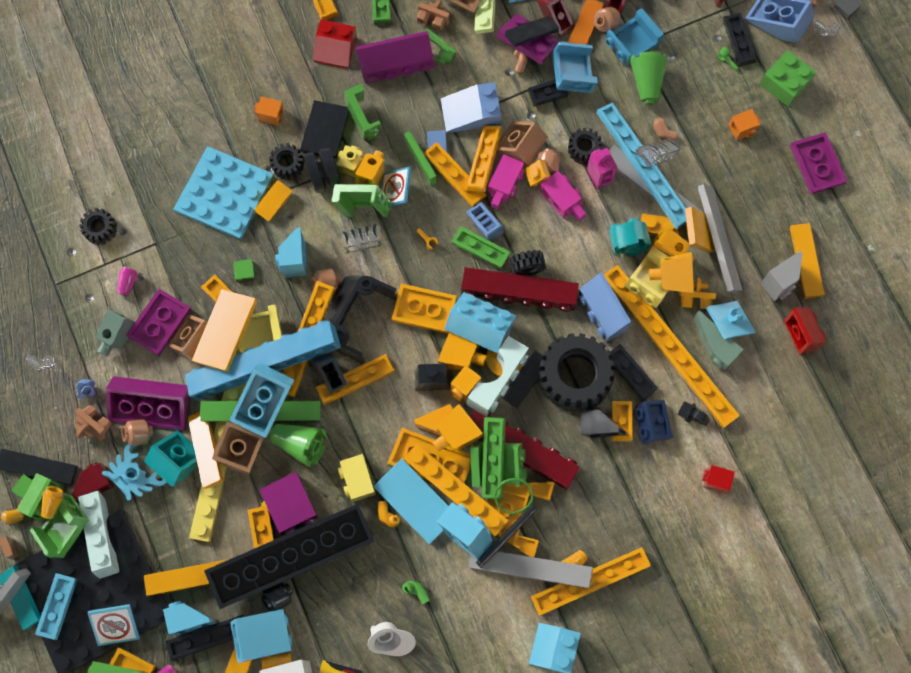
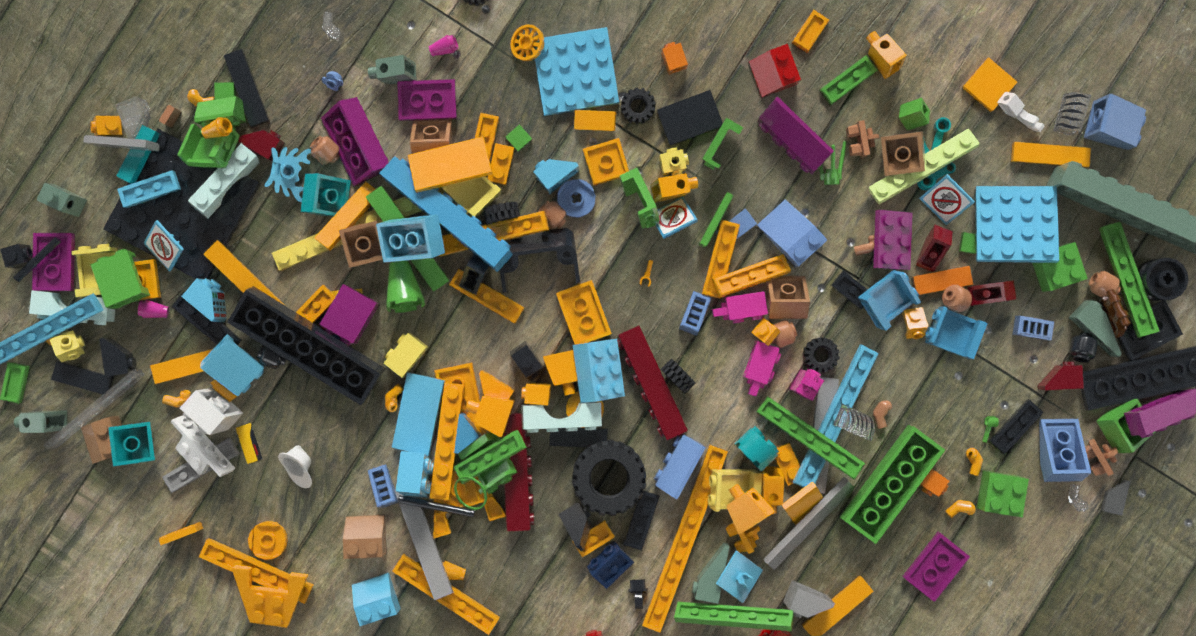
camera: 55 degrees right, 15 degrees up
nougat hips [74,405,111,442] -> none
black wheel [304,146,341,193] -> none
clear brick [341,224,383,254] -> none
bright green arm [402,581,431,605] -> none
bright green plate [451,226,510,270] -> none
black tile [504,16,559,47] -> none
bright green cone [630,51,667,105] -> none
none -> medium nougat slope [343,515,387,559]
none -> medium blue slope [368,464,398,508]
none -> dark azure slope [454,413,481,454]
none -> black tyre [483,202,520,225]
none -> light orange plate [487,143,515,185]
none -> light orange wheel [510,24,544,61]
none -> medium blue plate [557,179,595,218]
none -> light orange tile [582,138,629,186]
none -> bright green plate [674,602,794,631]
none -> bright green tile [757,396,866,480]
none -> bright green brick [840,425,945,544]
none -> light orange bracket [902,307,928,339]
none -> light orange arm [945,500,976,518]
none -> light orange arm [966,448,983,476]

